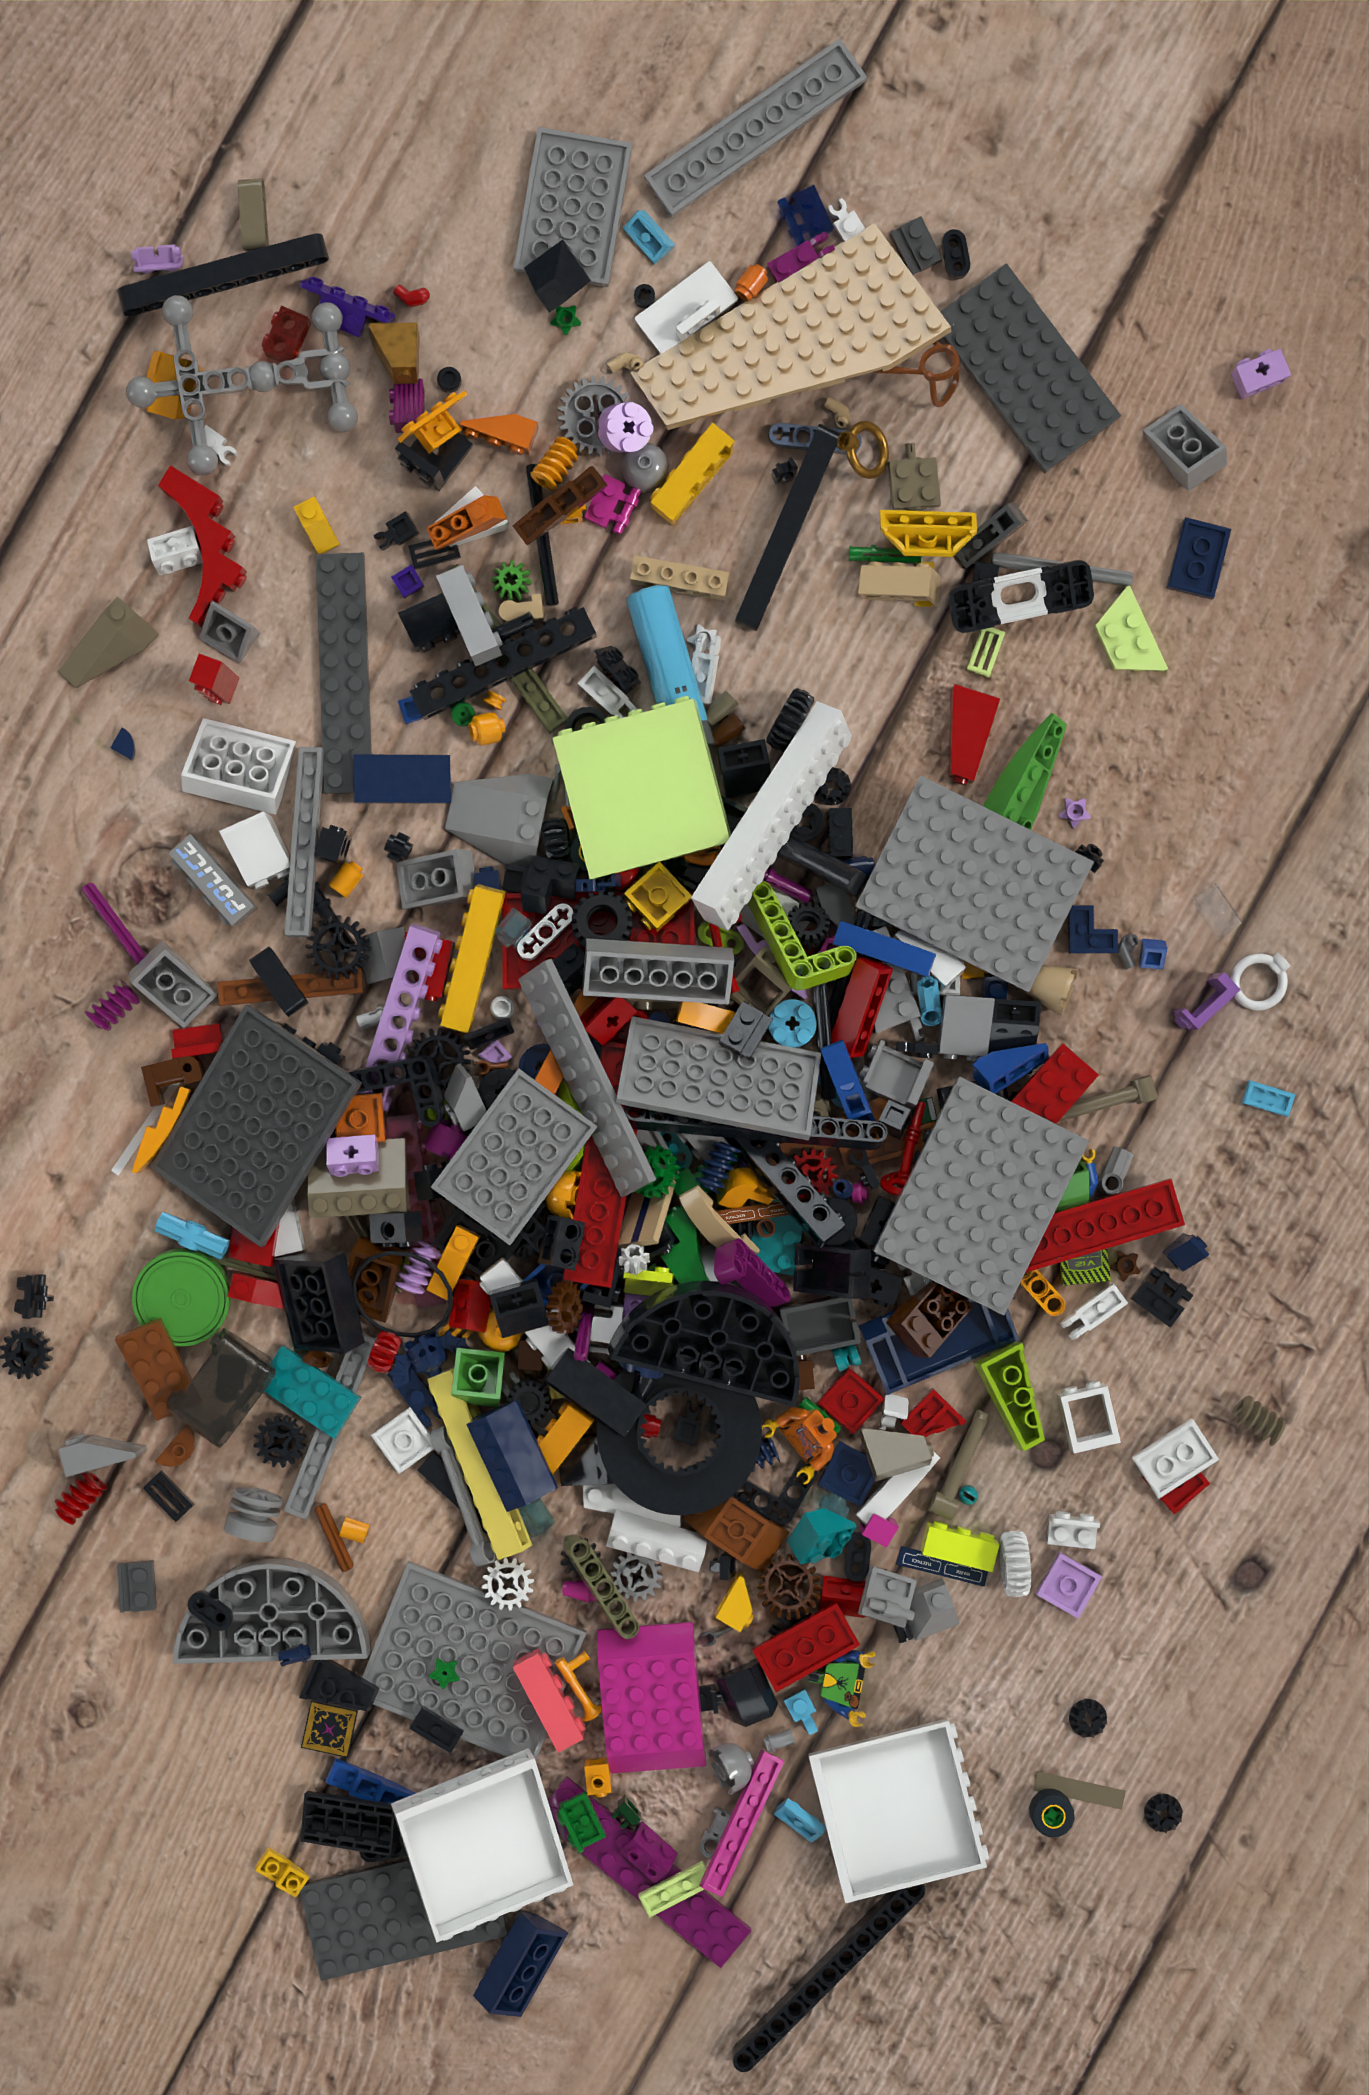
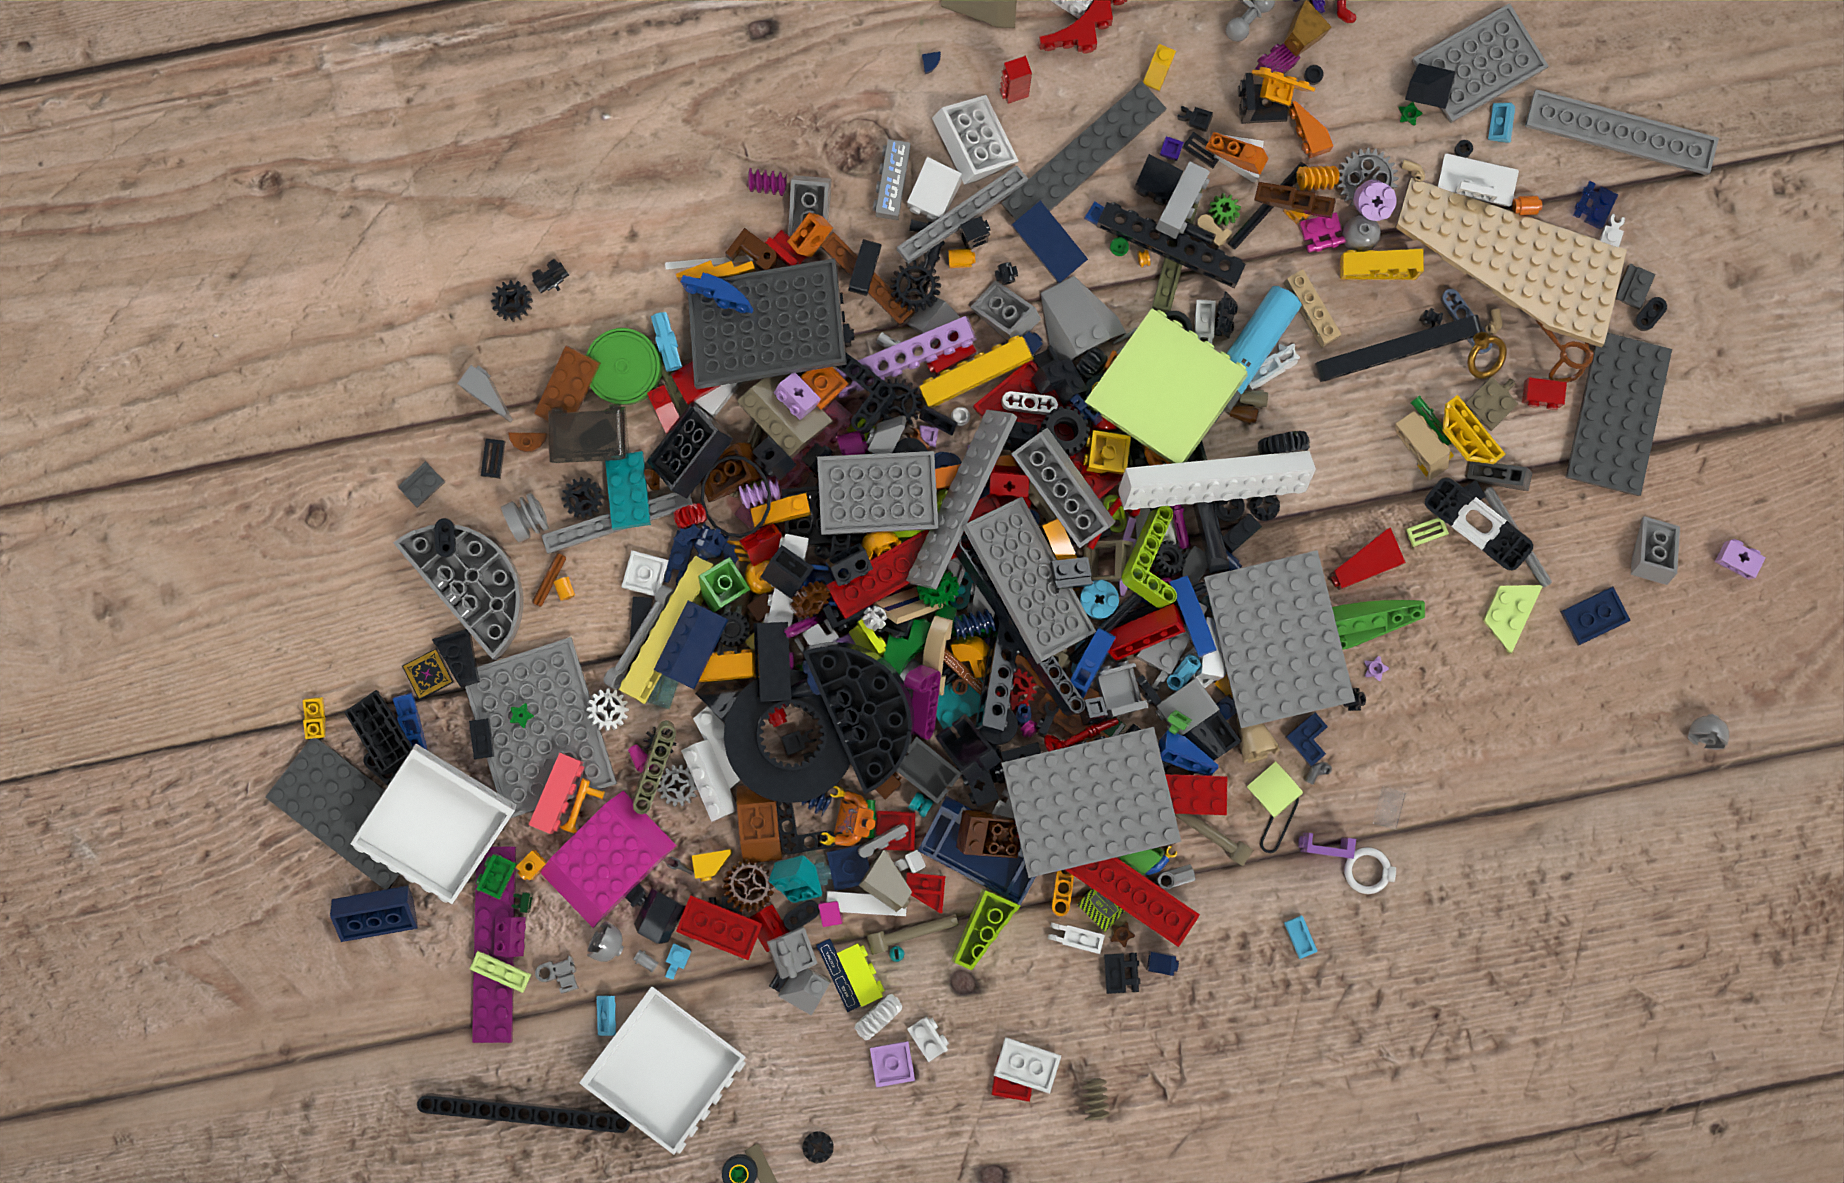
camera: 40 degrees right, 5 degrees down
red piece [55,1472,107,1525] -> none
magenta axle [82,882,146,964] -> none
light grey slope [199,601,260,663] -> none
dark blue pin [278,1643,311,1667] -> none
light orange head [468,712,506,746] -> none
clear light blue brick [495,908,533,949] -> none
dark pink plate [699,1749,784,1897] -> none
black tile [709,1552,736,1580] -> none
black slope [717,739,771,798] -> none
magenta hinge [767,232,836,283] -> none
torso [808,1650,876,1727] -> none
white window [1057,1381,1121,1453] -> none
blue slope [1139,939,1168,970] -> none
none -> blue slope [680,272,753,313]
none -> orange brick [787,212,833,257]
none -> light grey hinge [858,823,909,858]
none -> bright green tile [1167,710,1192,735]
none -> yellowish green slope [1247,761,1303,818]
none -> black piece [1260,797,1299,854]
none -> red brick [1522,377,1567,410]

